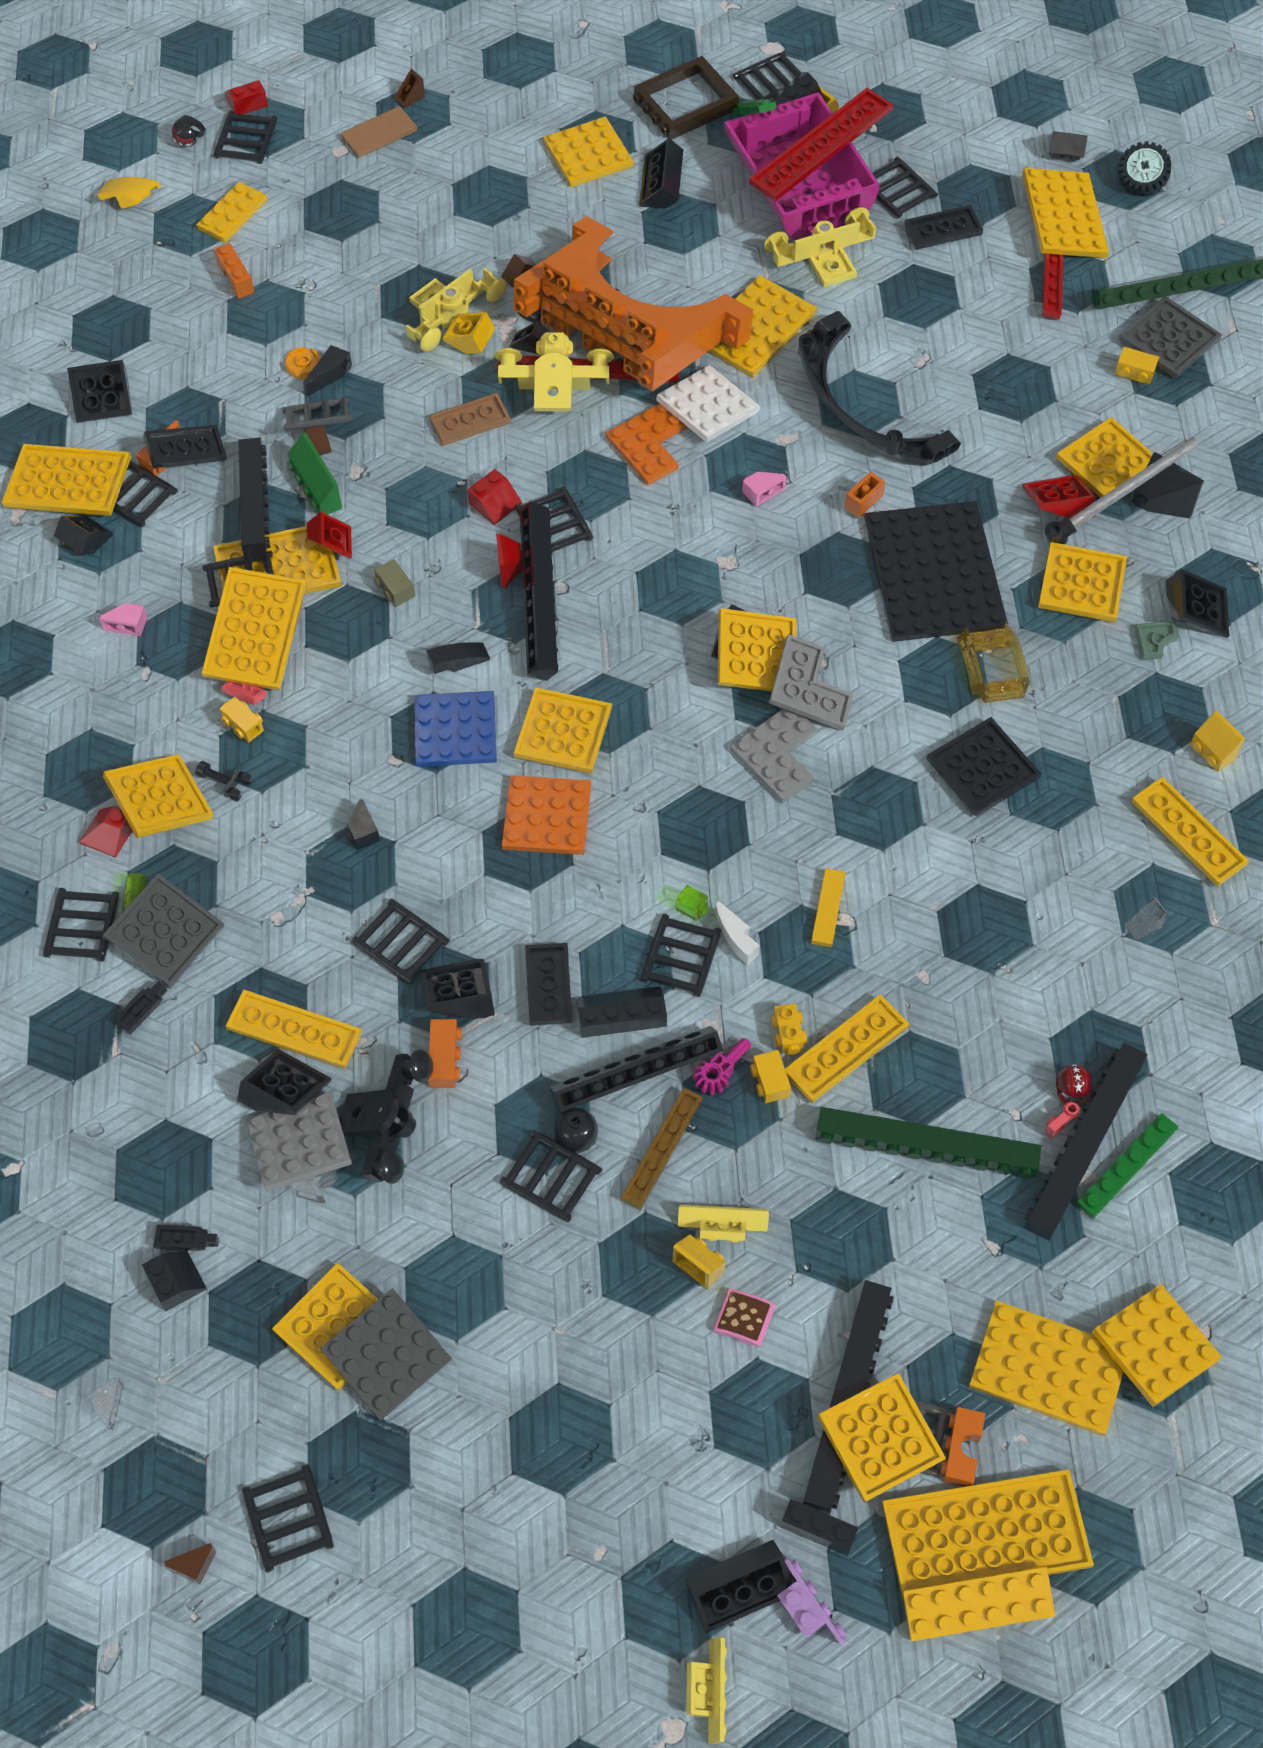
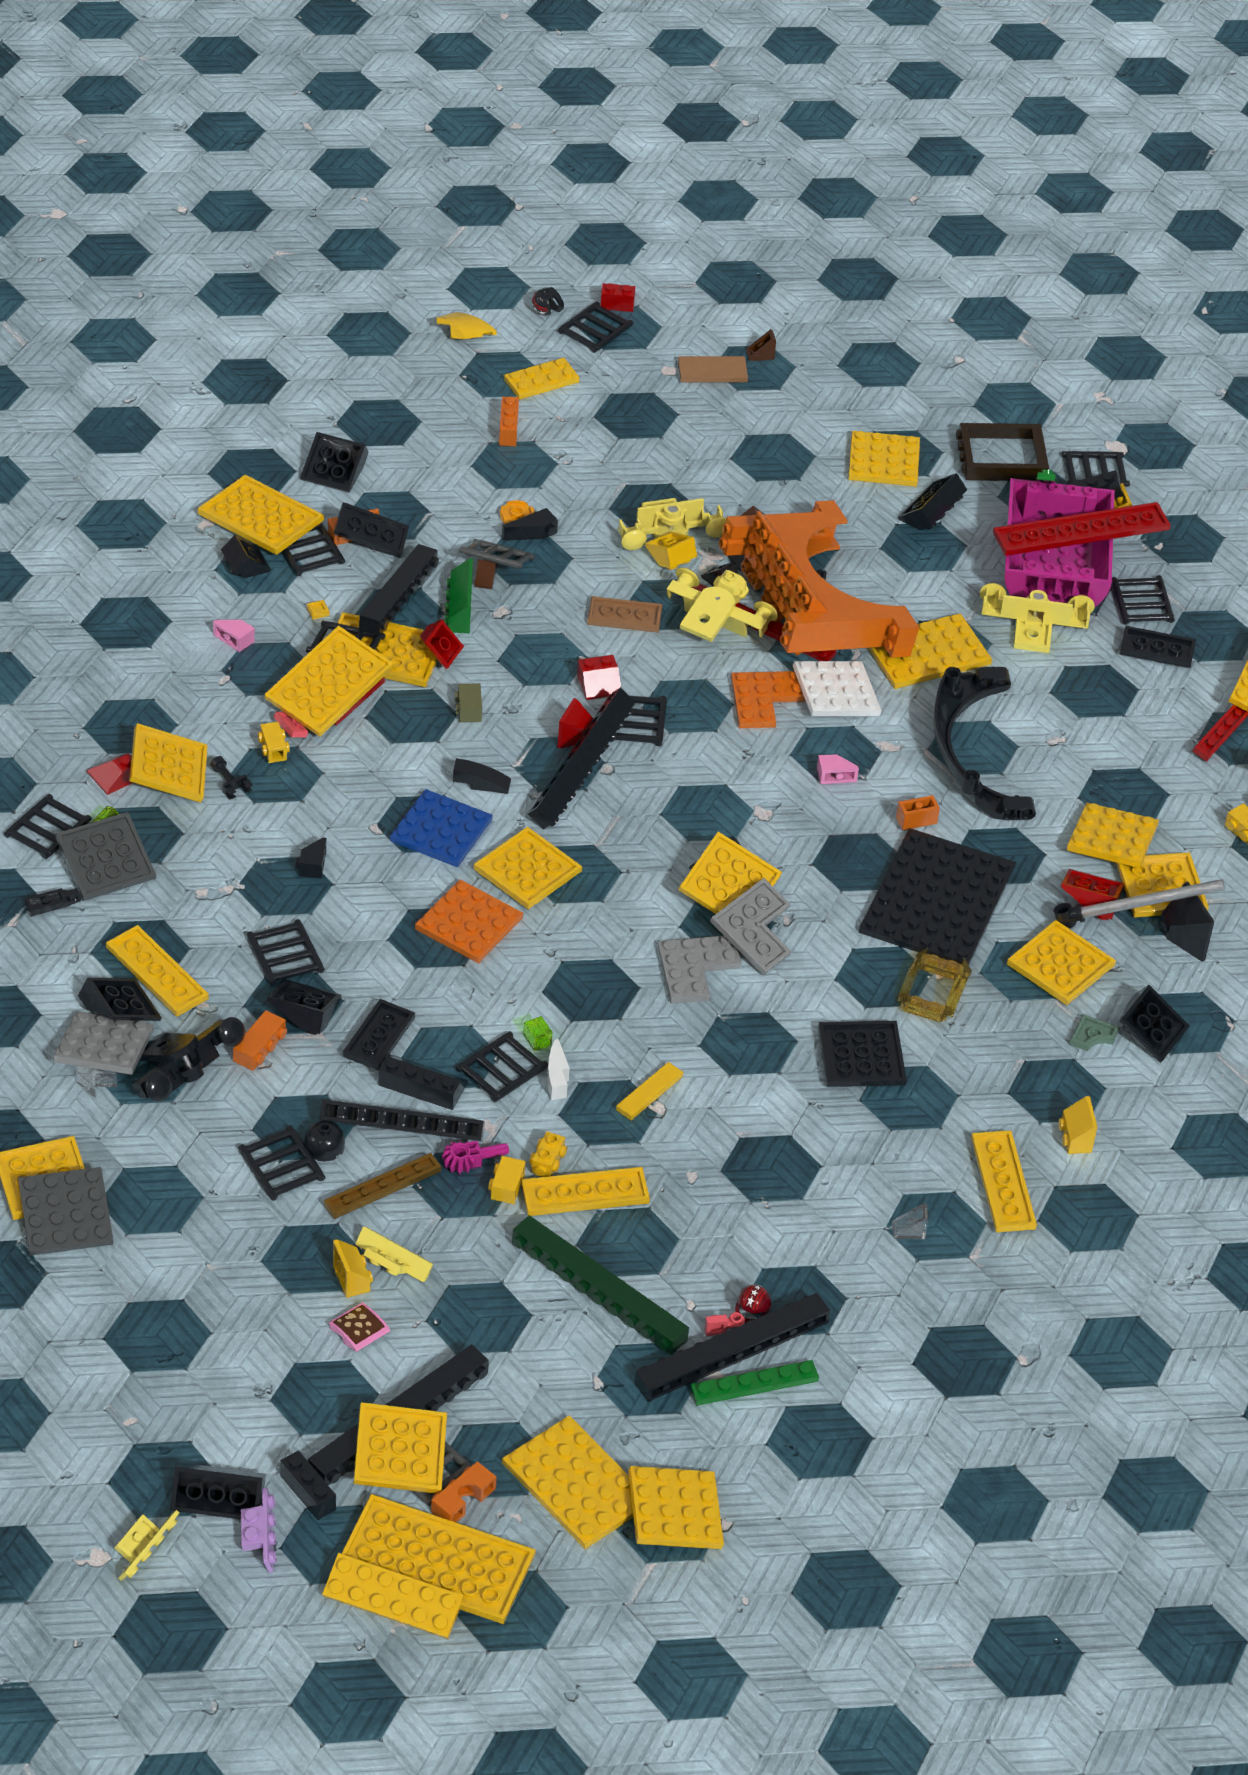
camera: 25 degrees right, 15 degrees down
none -> yellow tile [307,600,330,620]
none -> yellow plate [1067,803,1159,868]

